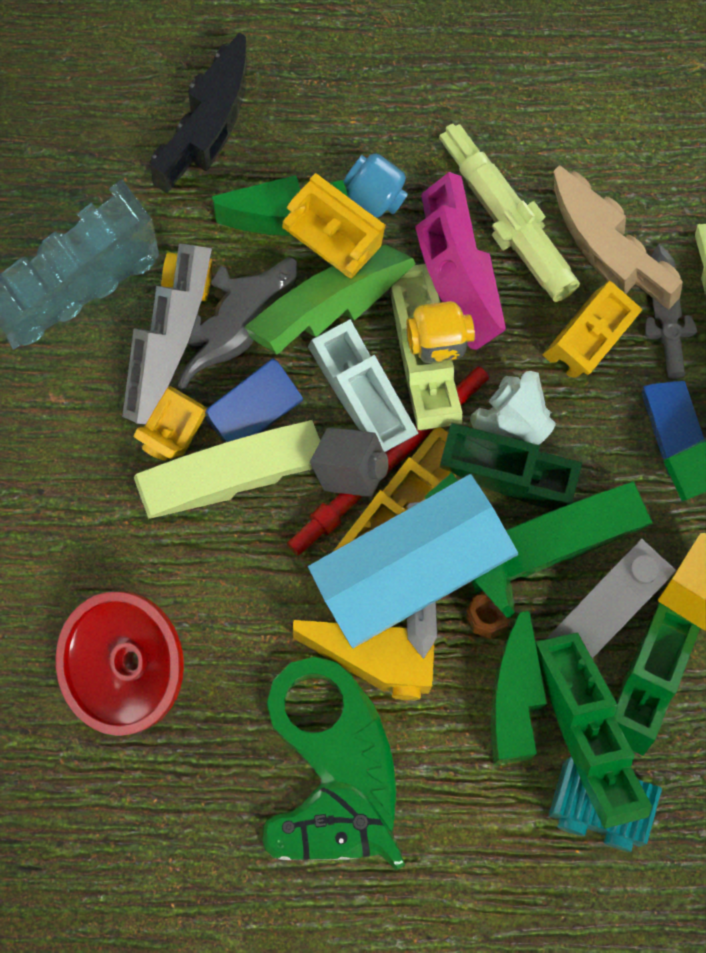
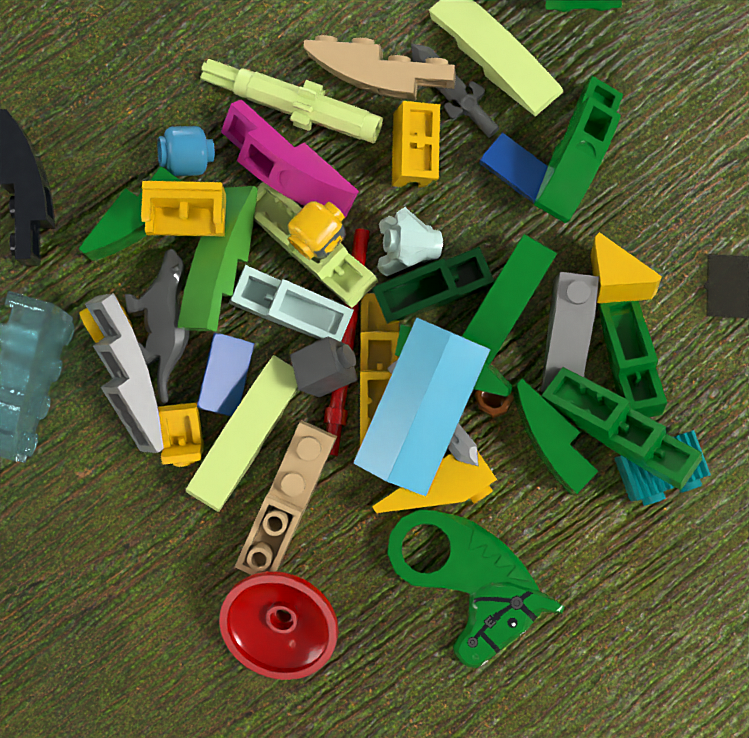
camera: 35 degrees left, 10 degrees up
none -> tan slope [235,420,337,575]

